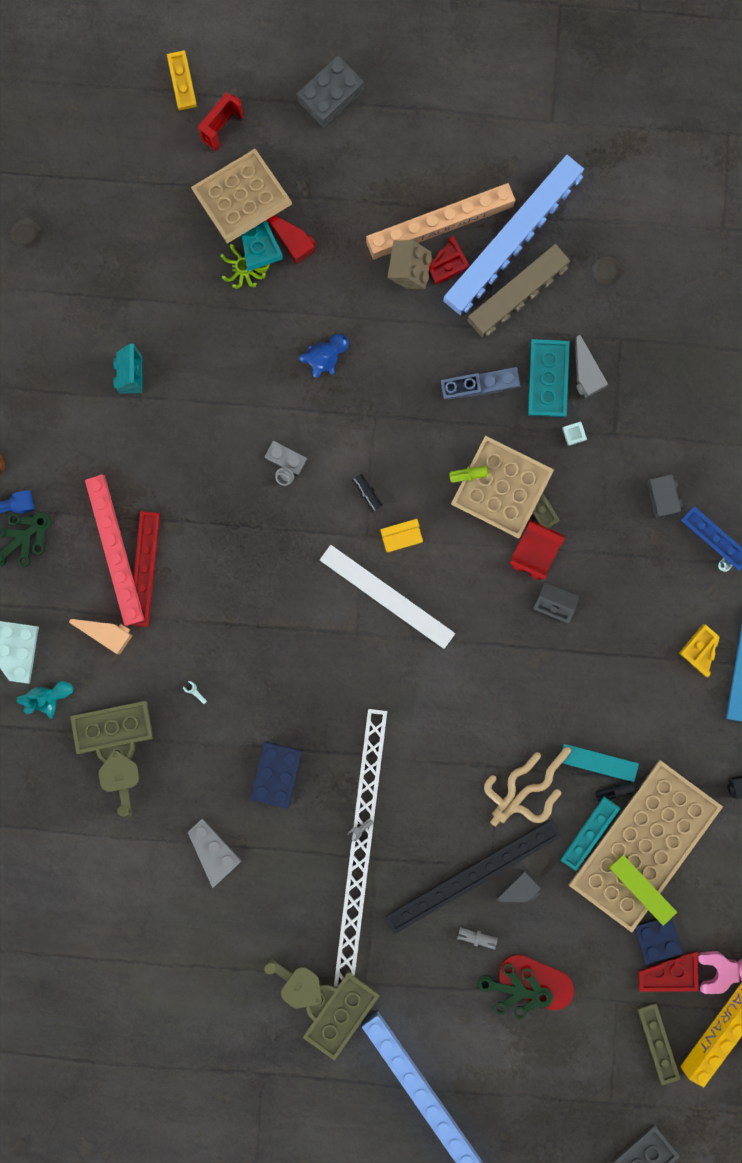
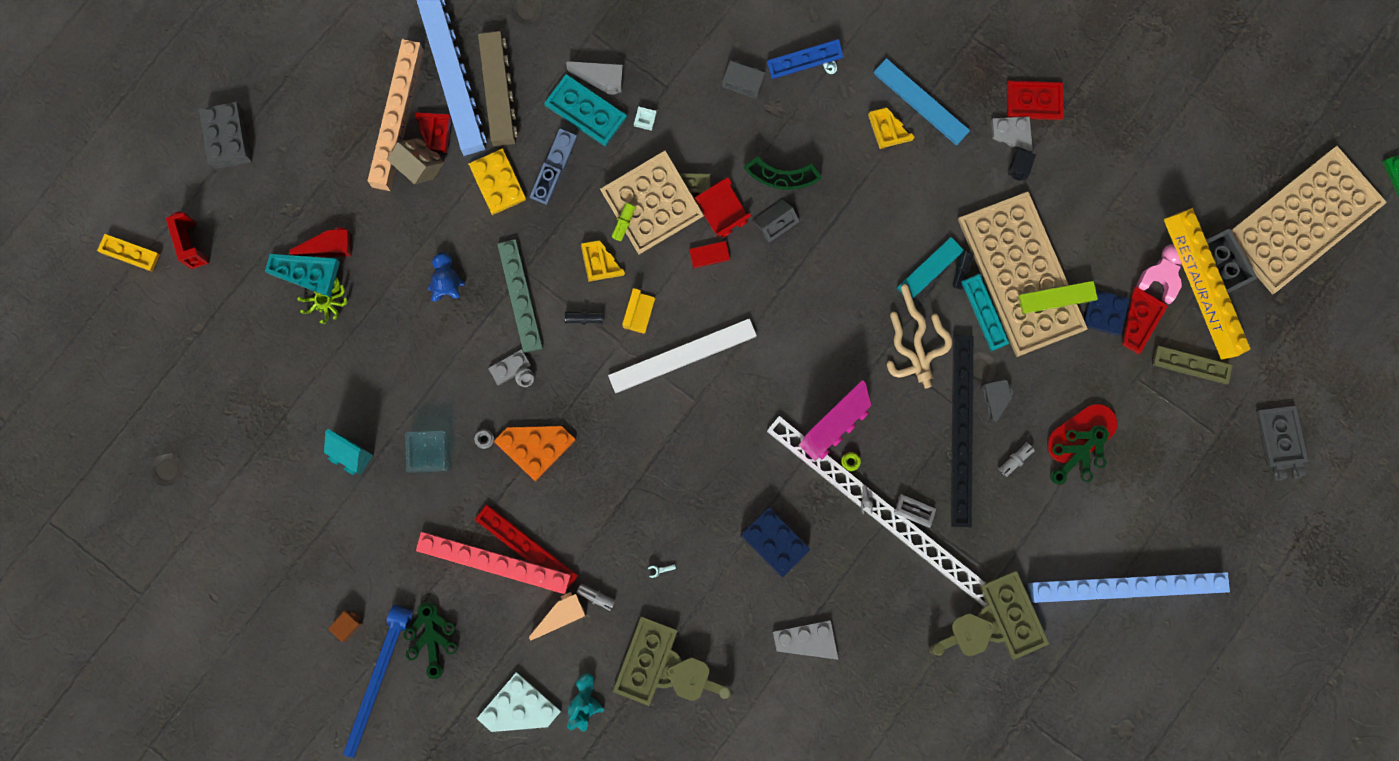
camera: 65 degrees left, 5 degrees down
tan plate [191,149,292,243] -> none
none -> clear light blue piece [405,431,449,474]
none -> yellow plate [469,148,526,215]
none -> light grey plate [474,429,494,449]
none -> orange plate [494,426,576,482]
none -> sand green plate [497,239,543,353]
none -> light grey axle [577,584,616,611]
none -> yellow wing [581,241,625,282]
none -> red tile [689,241,730,269]
none -> dark green brick [743,156,822,190]
none -> dark pink slope [799,380,872,461]
none -> lime plate [841,452,861,471]
none -> light grey tile [894,494,936,528]

